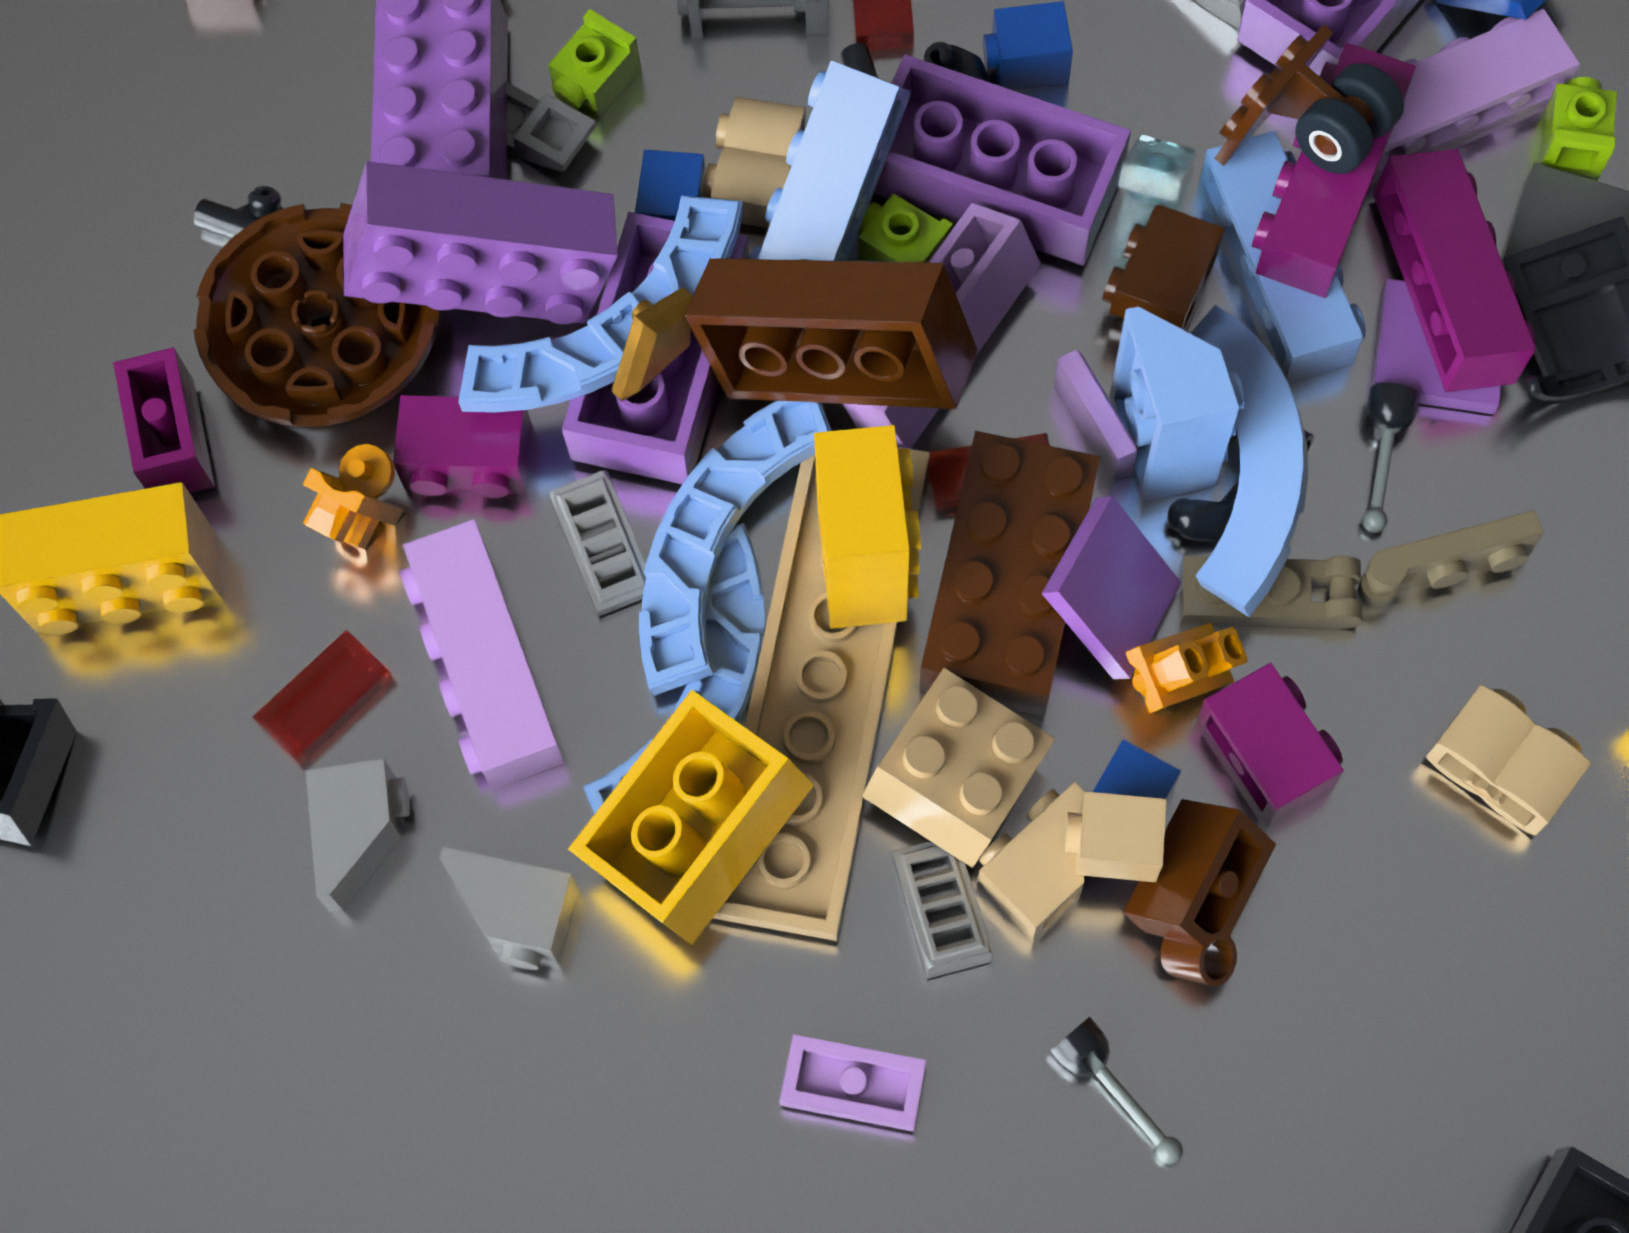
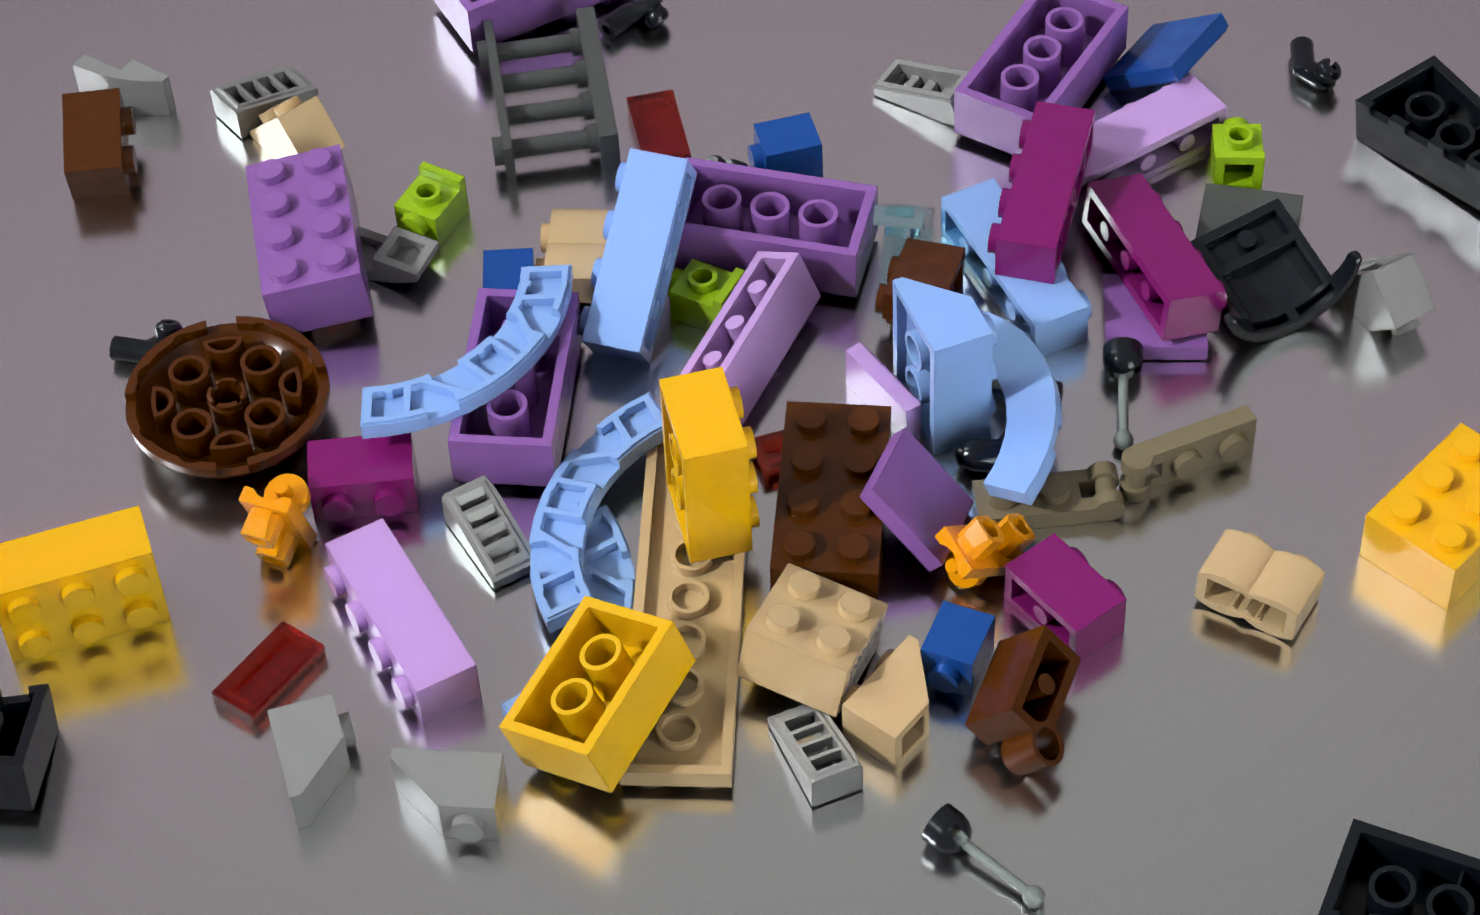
camera: 10 degrees left, 20 degrees down
magenta brick [113,347,215,493] -> none
medium lavender brick [343,161,618,324] -> none
pearl gold piece [612,287,692,401] -> none
reddish brown brick [685,258,978,409] -> none
lavender plate [779,1034,927,1132] -> none
tan brick [1064,791,1167,882] -> none
plate [1214,24,1404,174] -> none

